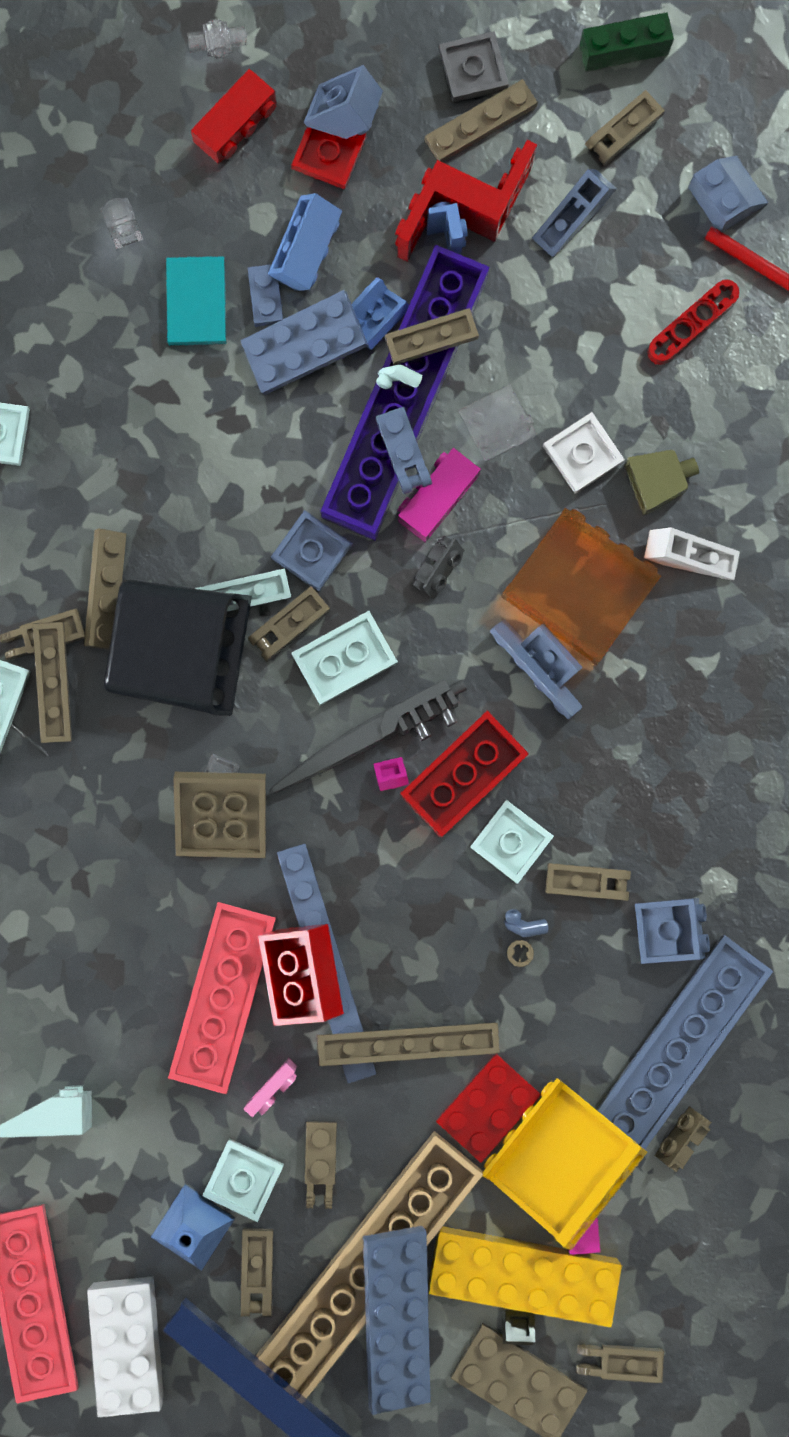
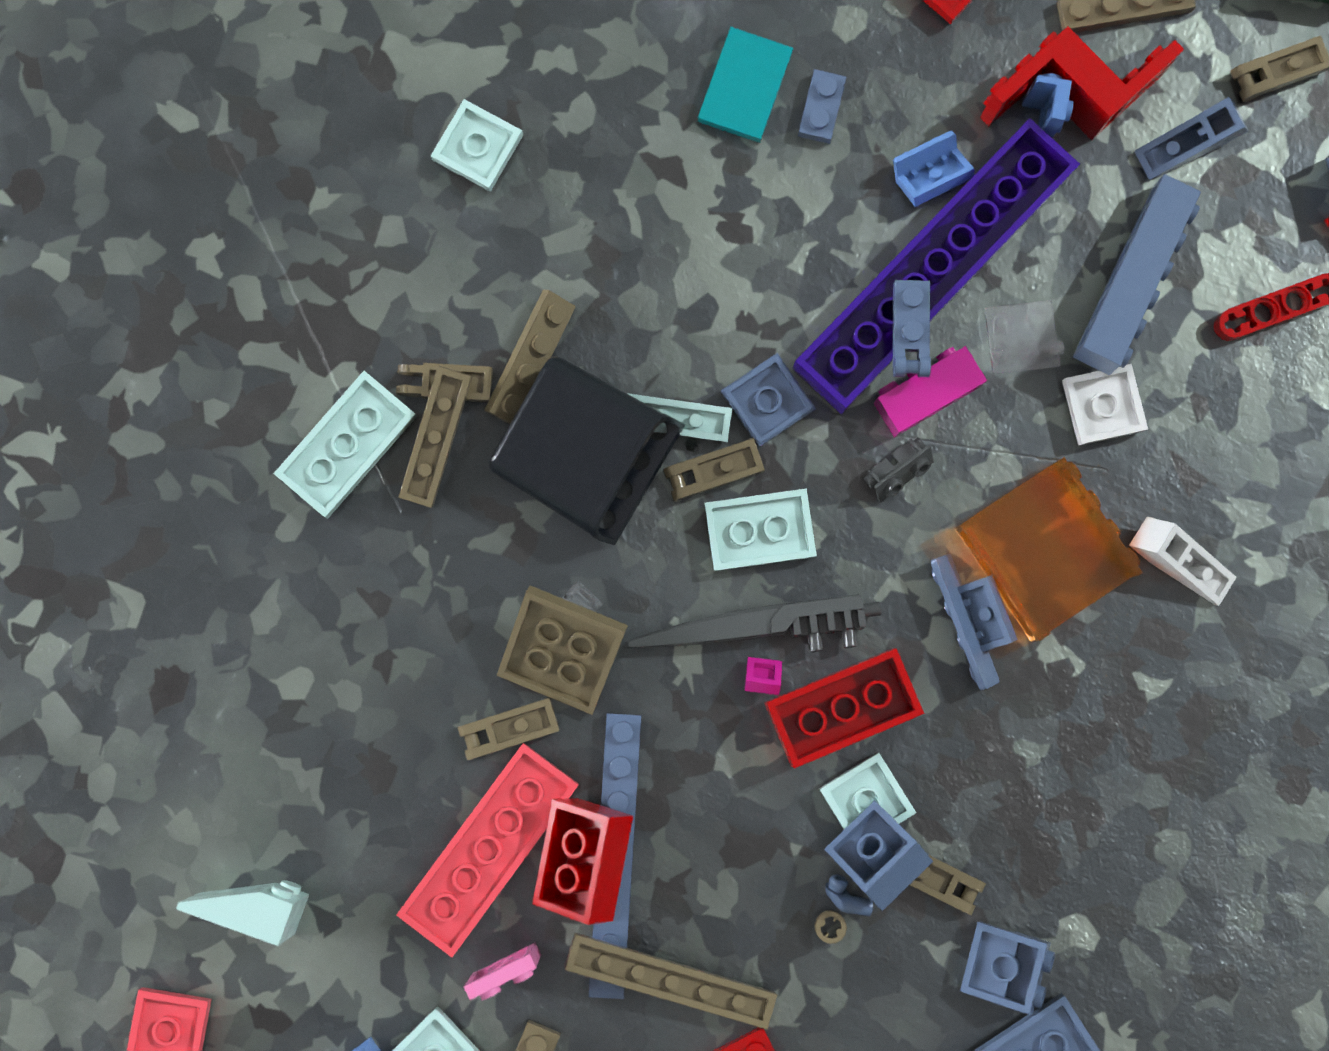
camera: 25 degrees right, 0 degrees up
sand blue plate [240,290,368,395] -> none
medium blue brick [268,193,342,291] -> none
light aqua arm [376,365,422,389] -> none
dark tan plate [385,308,479,365] -> none
olive torso [624,450,699,516] -> none
none -> dark tan plate [457,698,560,761]
none -> sand blue slope [824,801,933,911]
none -> sand blue brick [1073,174,1201,375]

